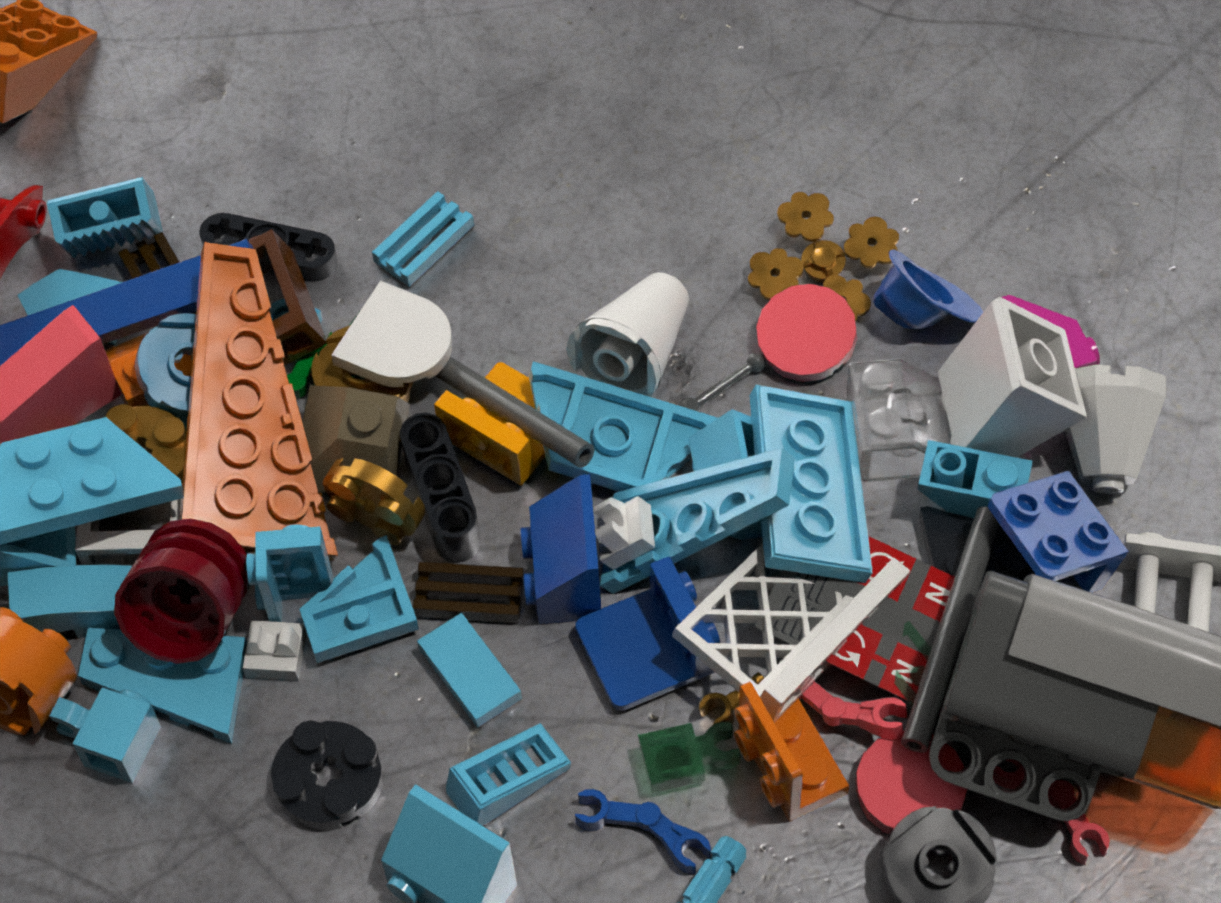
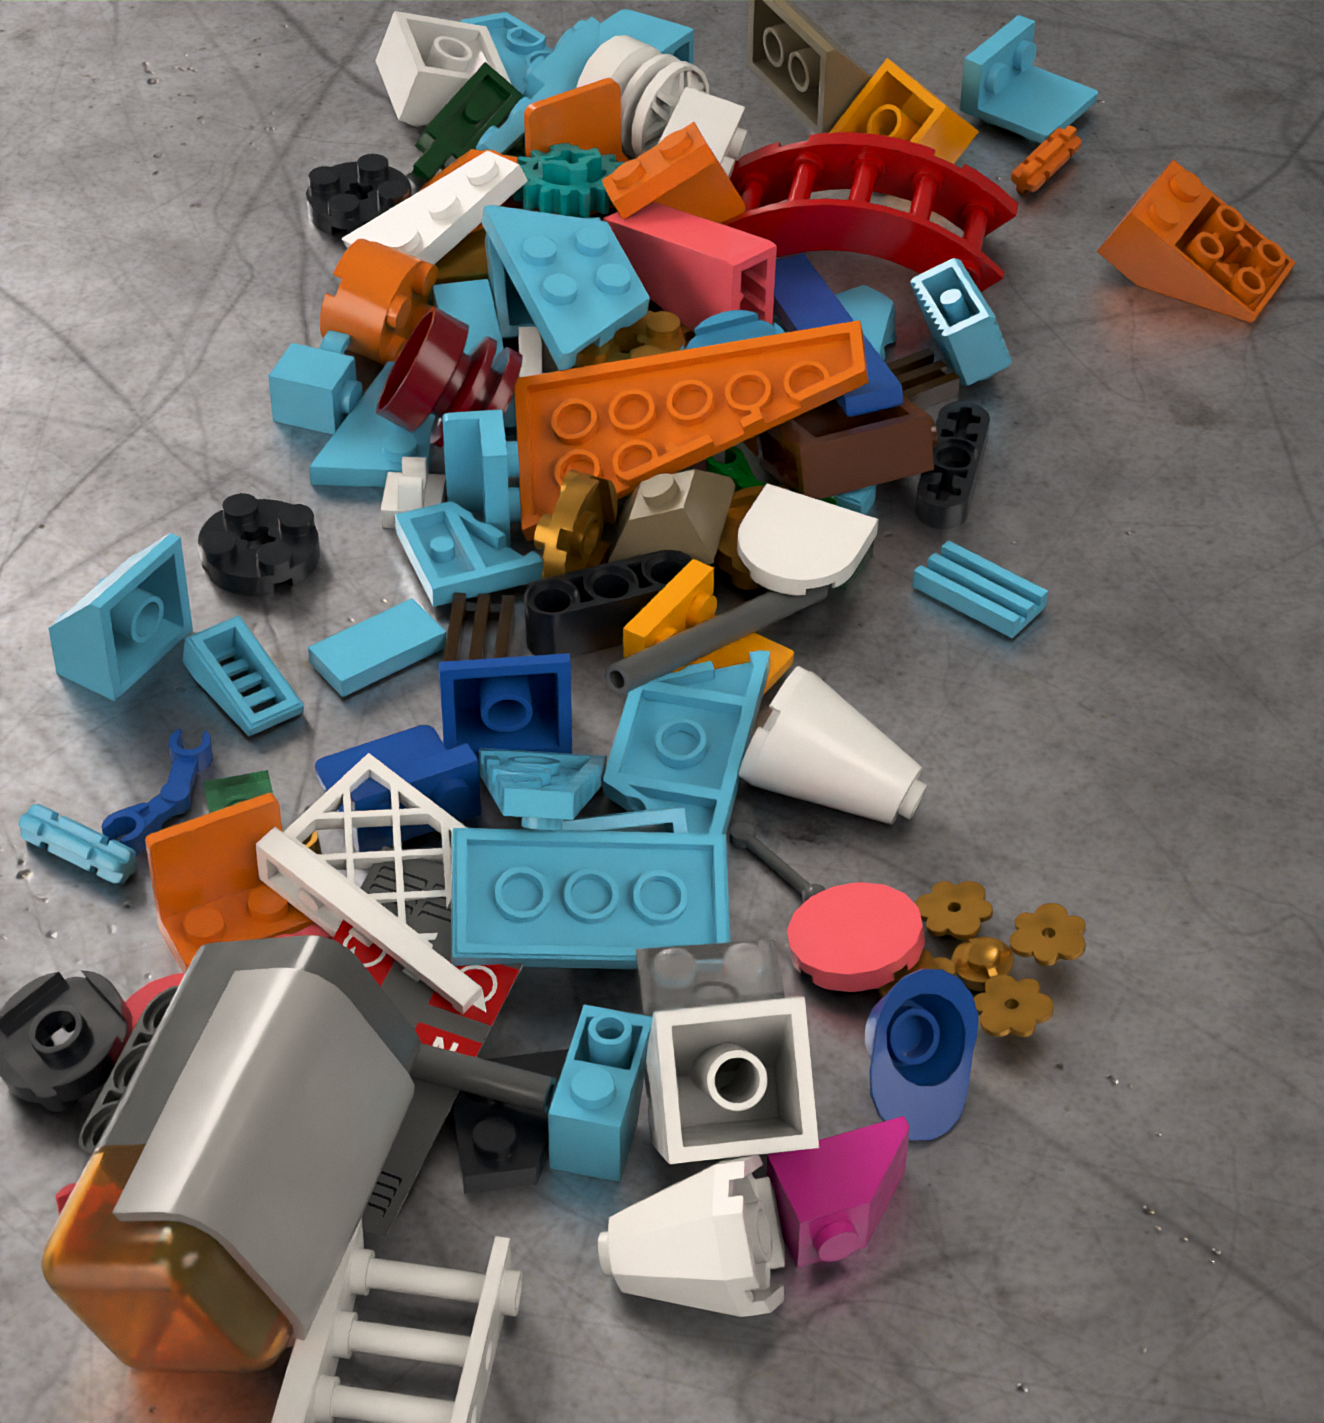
camera: 85 degrees right, 15 degrees down
white tile [593,496,655,570] -> none
blue bracket [988,471,1129,593] -> none

